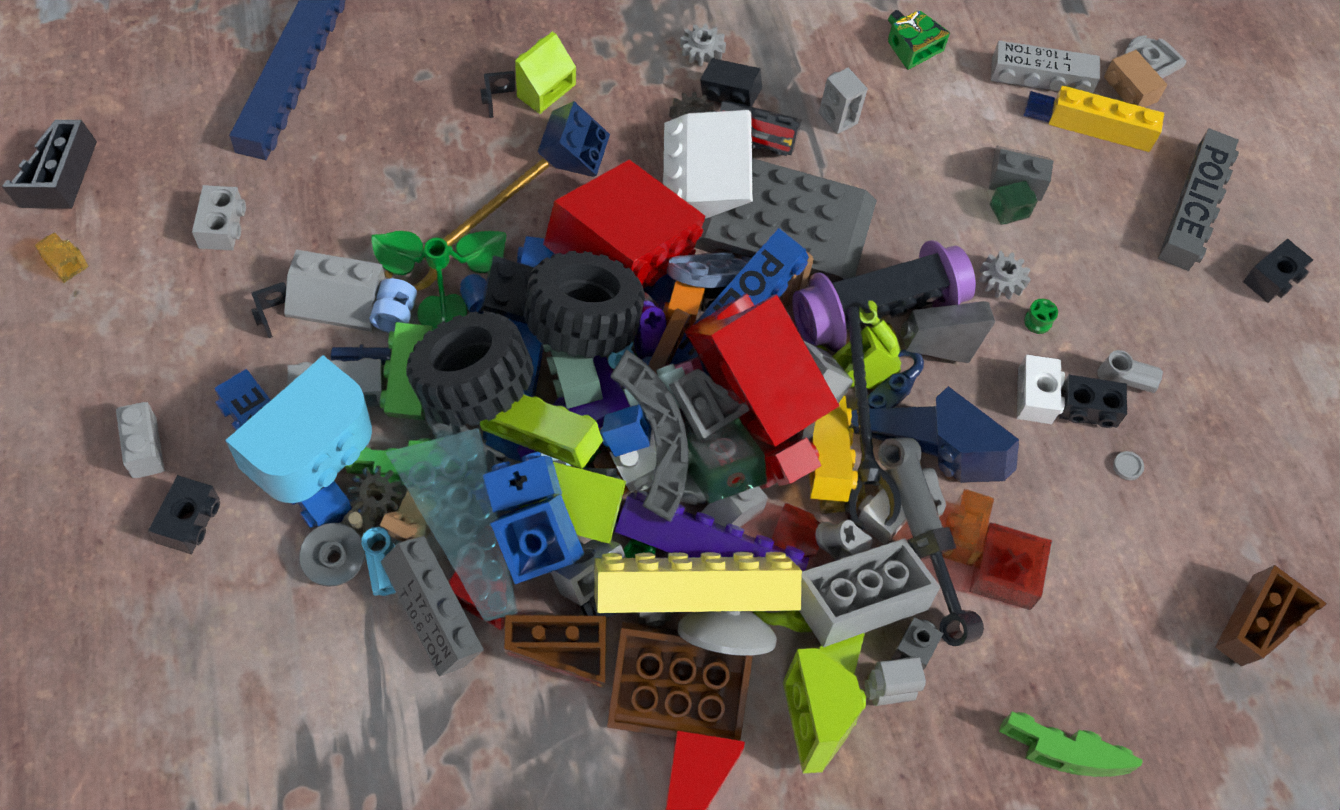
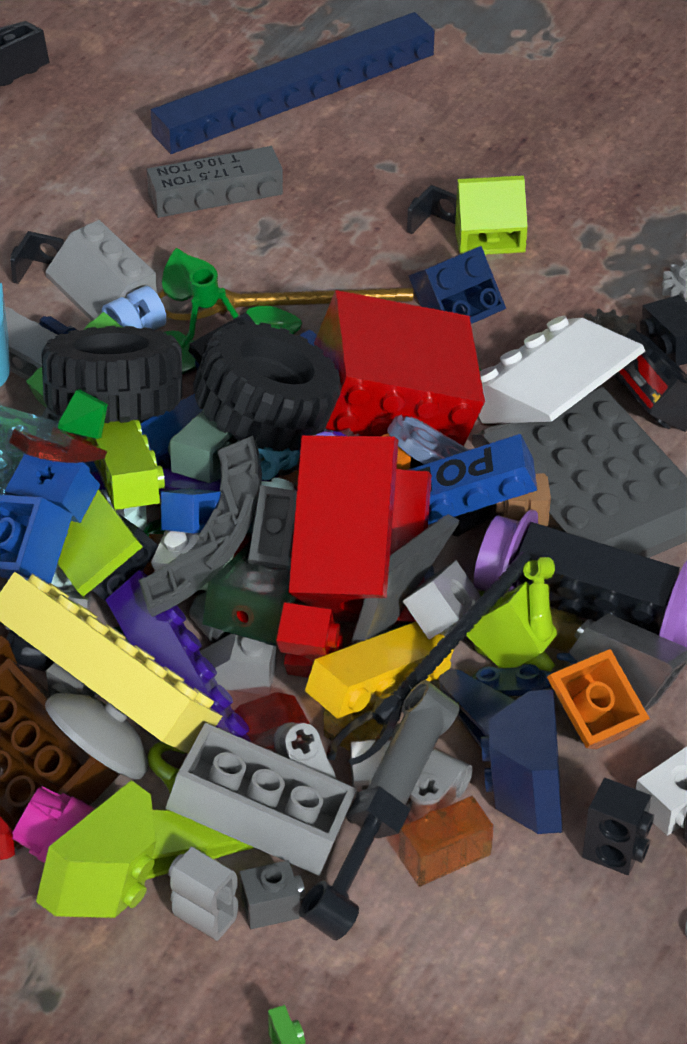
camera: 50 degrees right, 15 degrees down
light grey brick [192,185,246,251] -> none
clear red brick [969,522,1052,610] -> none
none -> clear red slope [9,427,107,463]
none -> dark pink piece [12,786,95,863]
none -> green slope [58,389,108,439]
none -> dark grey brick [147,146,283,218]
none -> orange slope [547,649,650,749]
none -> black brick [582,777,655,876]

